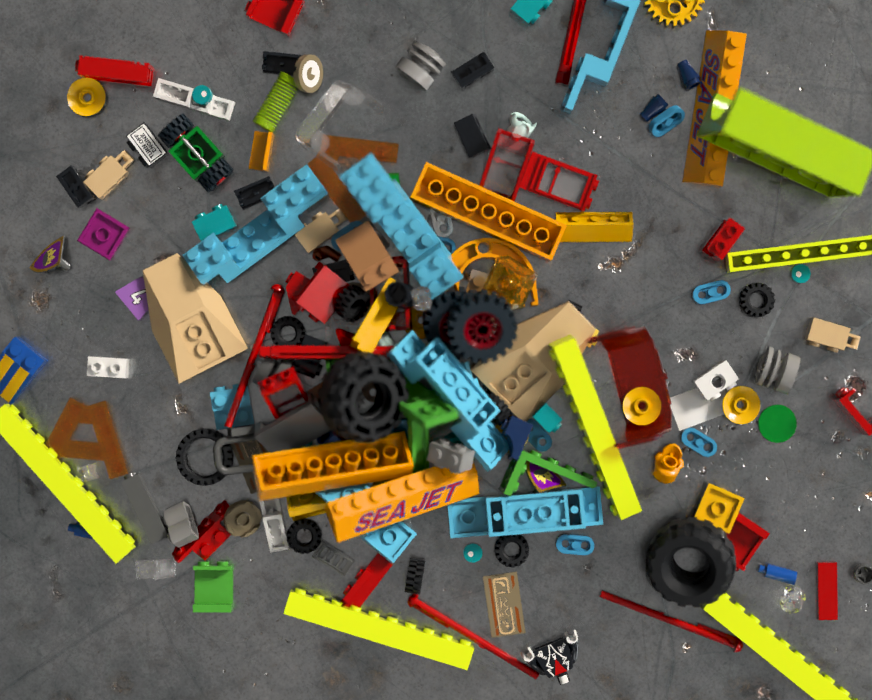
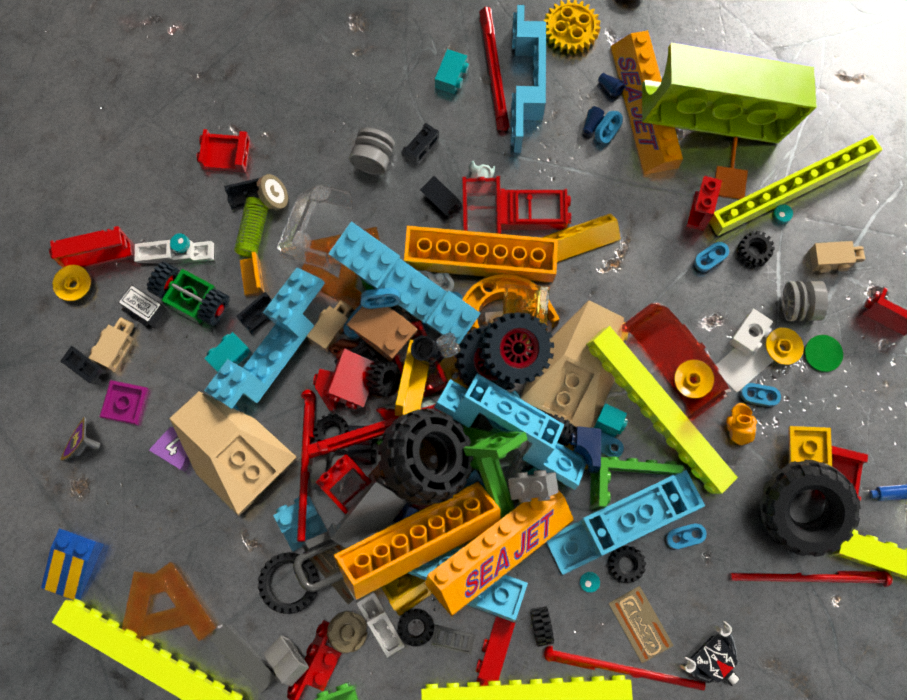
camera: 25 degrees left, 15 degrees down
clear wheel [77,463,100,482] -> none
white brick [87,357,130,378] -> none
shield [526,461,566,494] -> none
none -> dark azure plate [361,288,400,309]
none -> orange piece [715,137,748,199]

